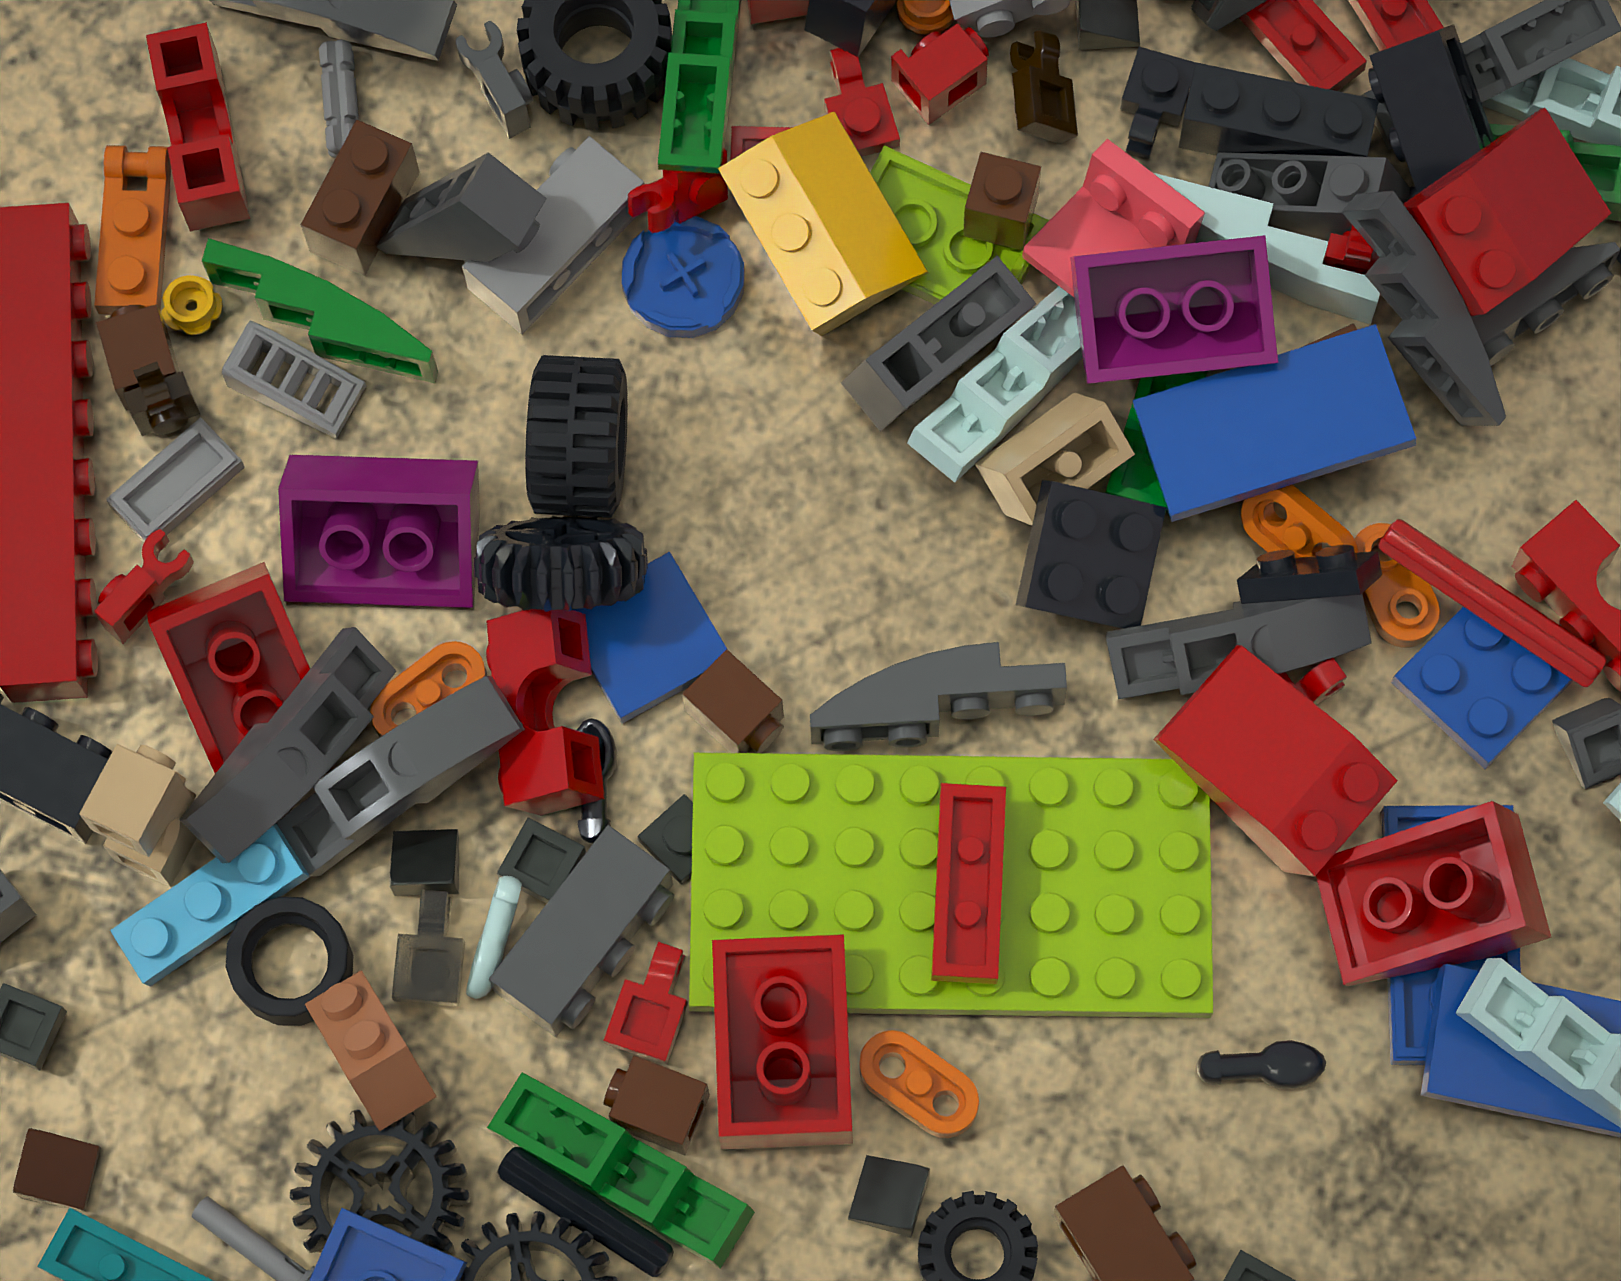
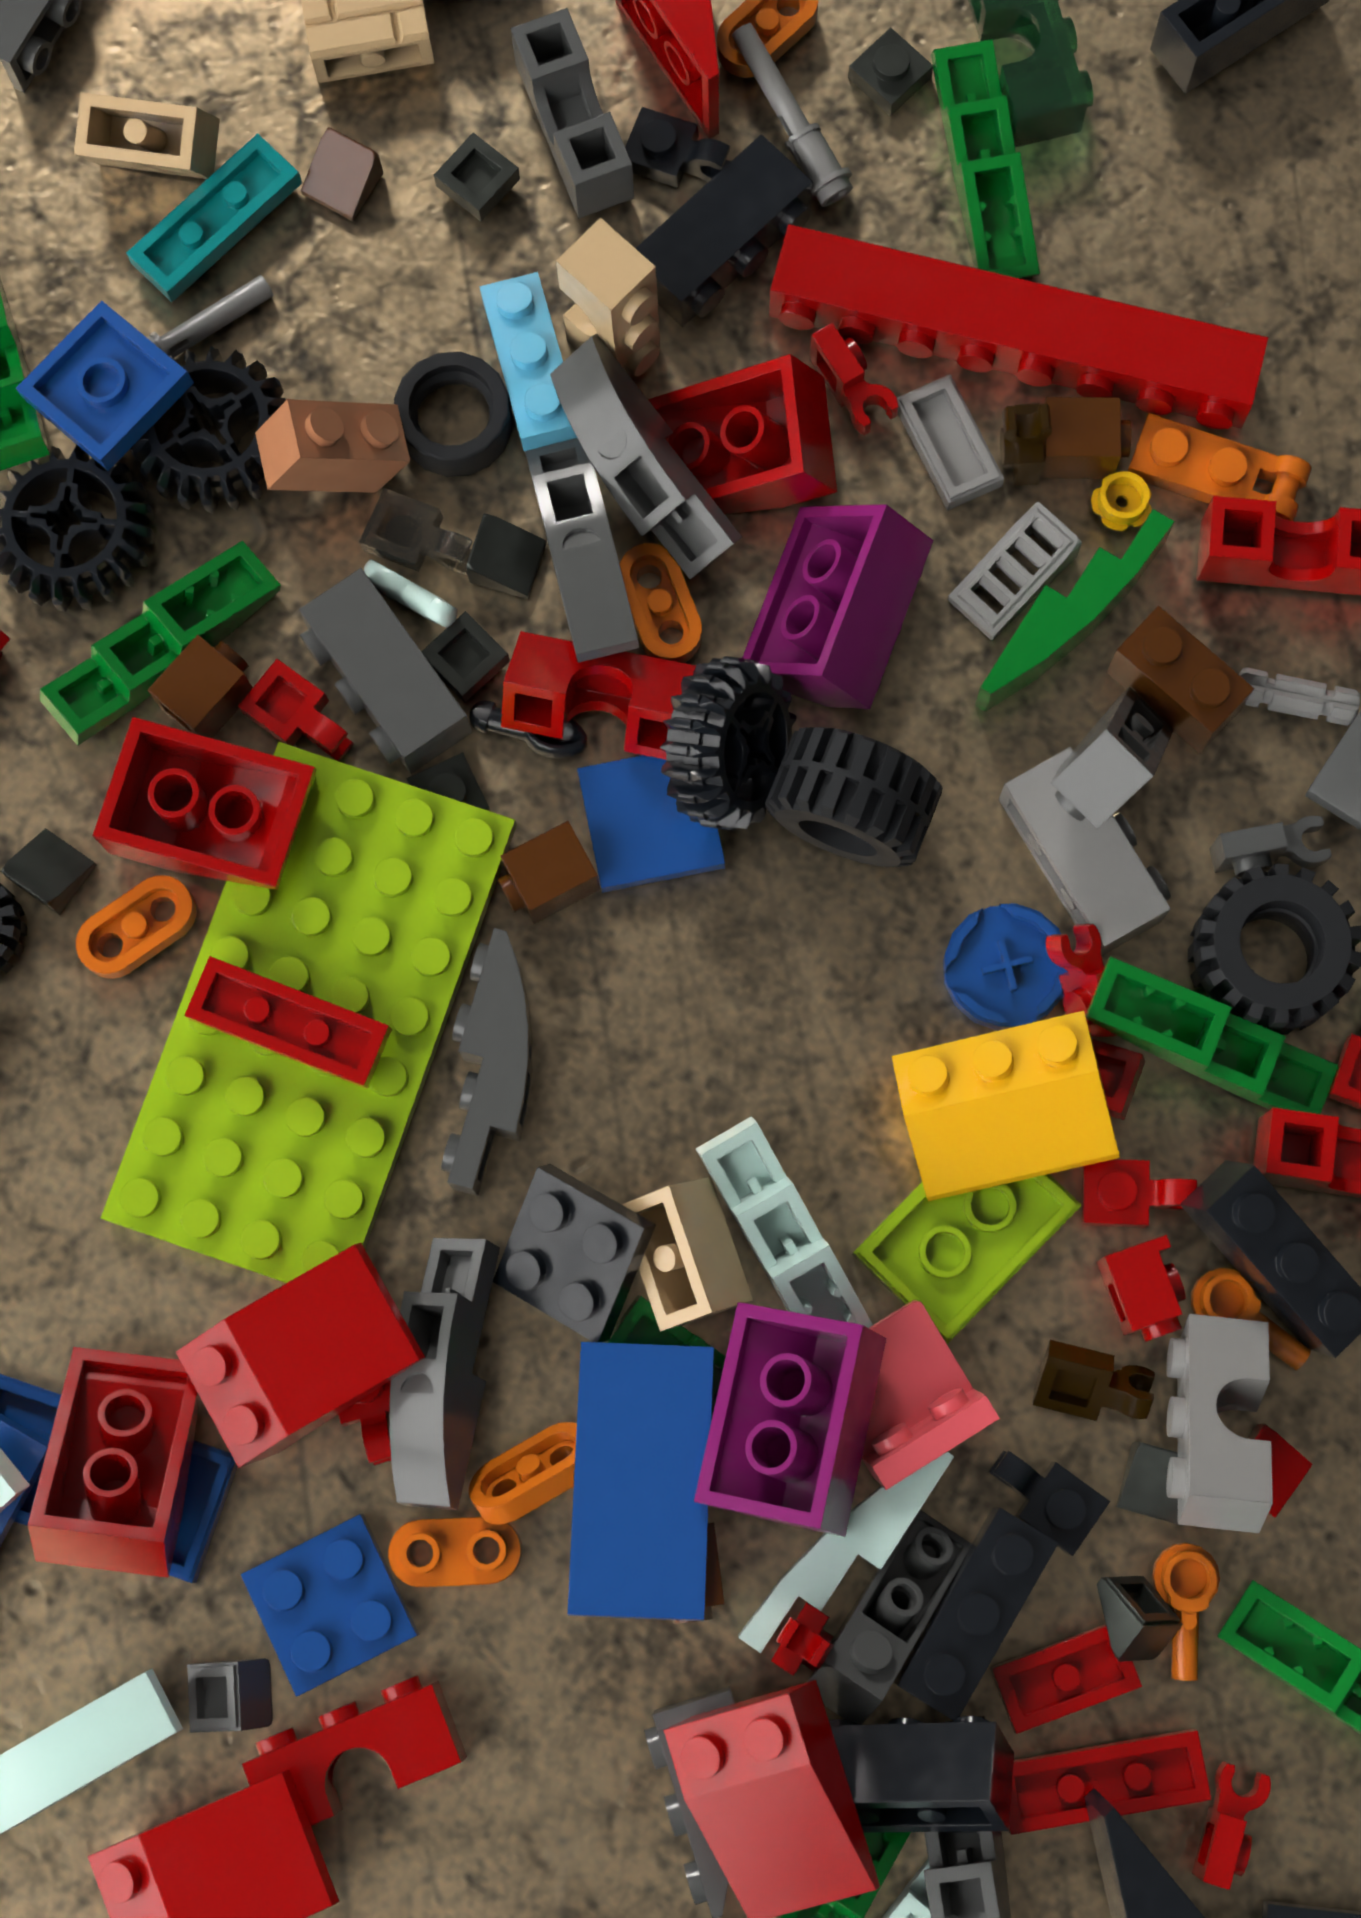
camera: 110 degrees right, 5 degrees up
black axle [497,1146,674,1277] -> none
dark grey slope [841,256,1036,431] -> none
reddish brown brick [963,151,1041,251] -> none
black piece [1196,1040,1326,1089] -> none
black plate [1237,545,1382,604] -> none
dark grey slope [1342,191,1506,426] -> none
red axle [1378,519,1607,687] -> none

